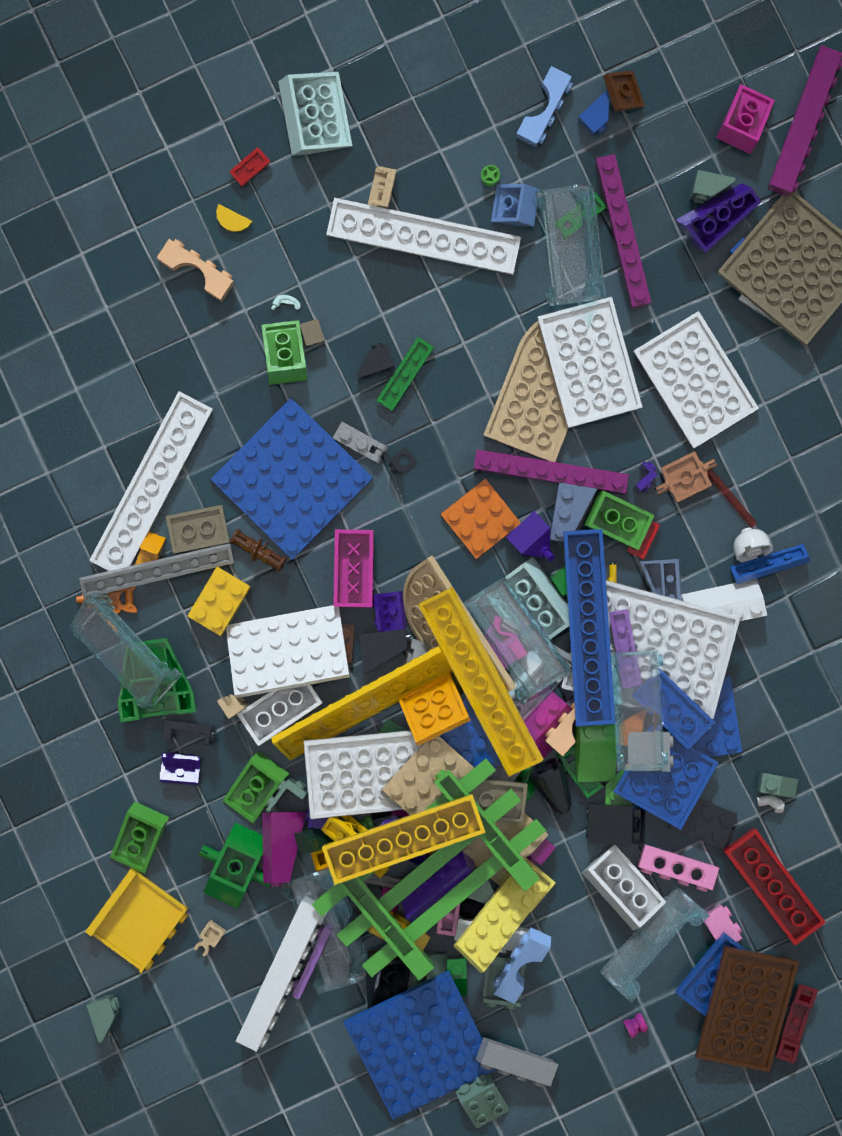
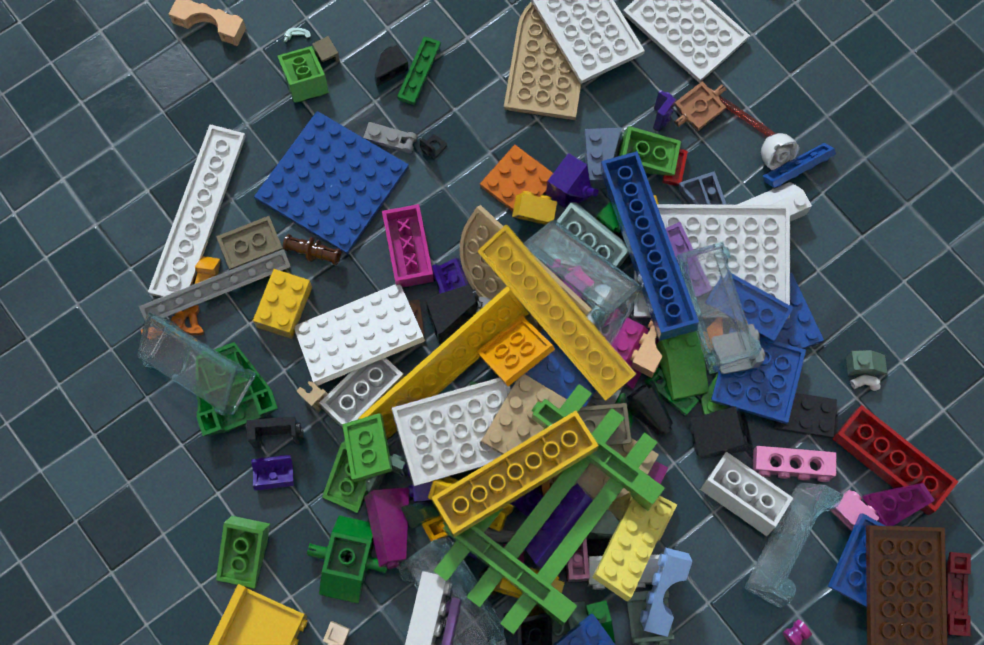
camera: 15 degrees left, 15 degrees down
magenta brick [473,449,629,495] -> none
none -> bright green plate [342,413,393,482]
none -> yellow brick [512,191,557,225]
none -> magenta wing [862,483,935,526]

